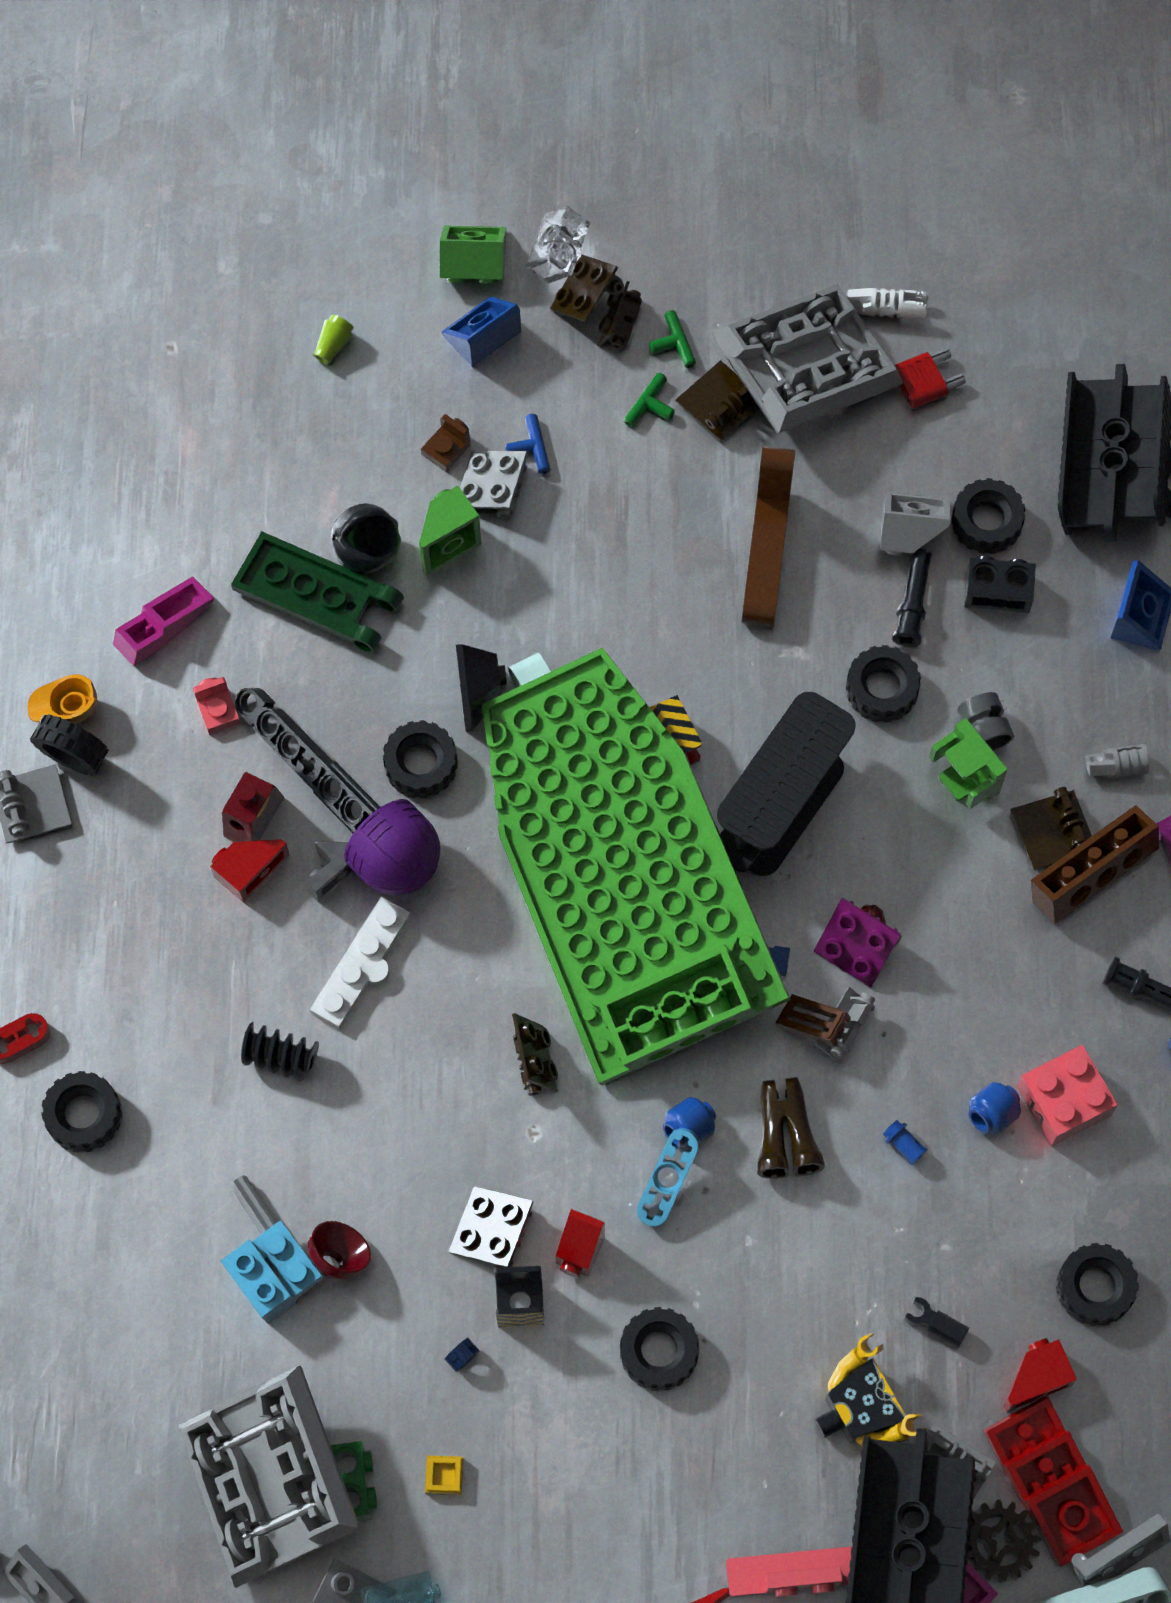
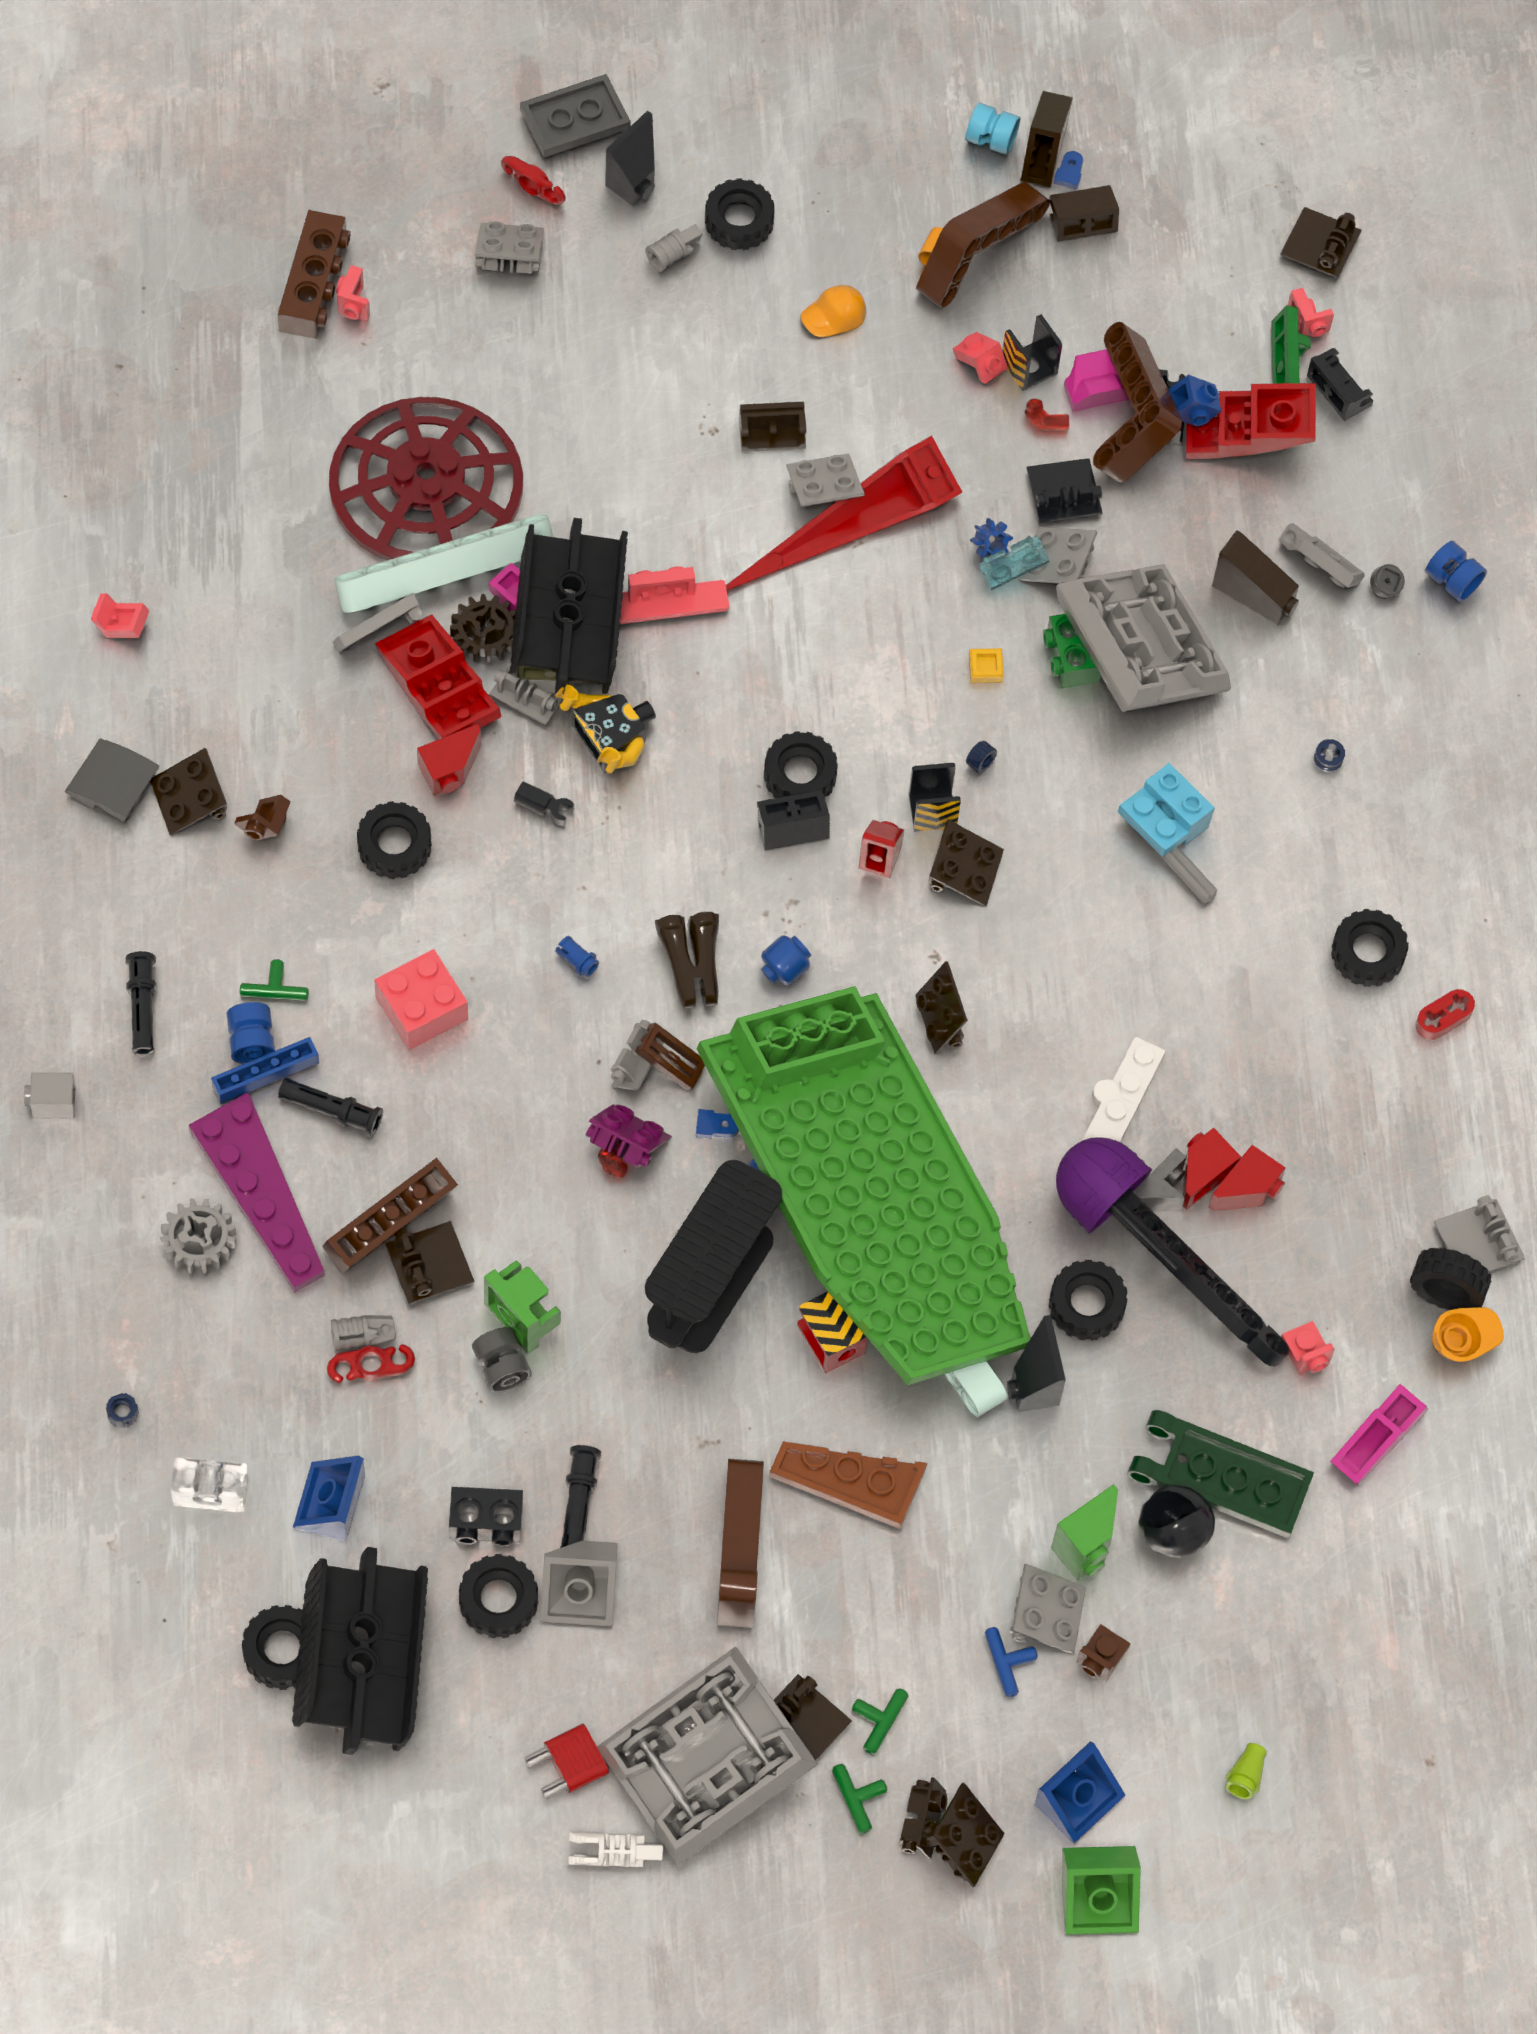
camera: 170 degrees right, 5 degrees down
dark red torso [222,772,284,842] -> none
black piece [241,1022,319,1082] -> none
dark red piece [307,1221,371,1280] -> none
clear brick [526,206,590,284] -> none
medium azure beam [637,1128,699,1226] -> none
black tyre [846,645,921,723] -> none
blue head [968,1082,1021,1134] -> none
none -> red piece [327,1344,415,1383]
none -> black hinge [757,790,830,850]
none -> dark orange wing [769,1441,927,1529]
none -> red slope [1182,1128,1241,1210]
none -> dark brown slope [1212,530,1299,625]
none -> dark blue bush [1314,739,1345,772]

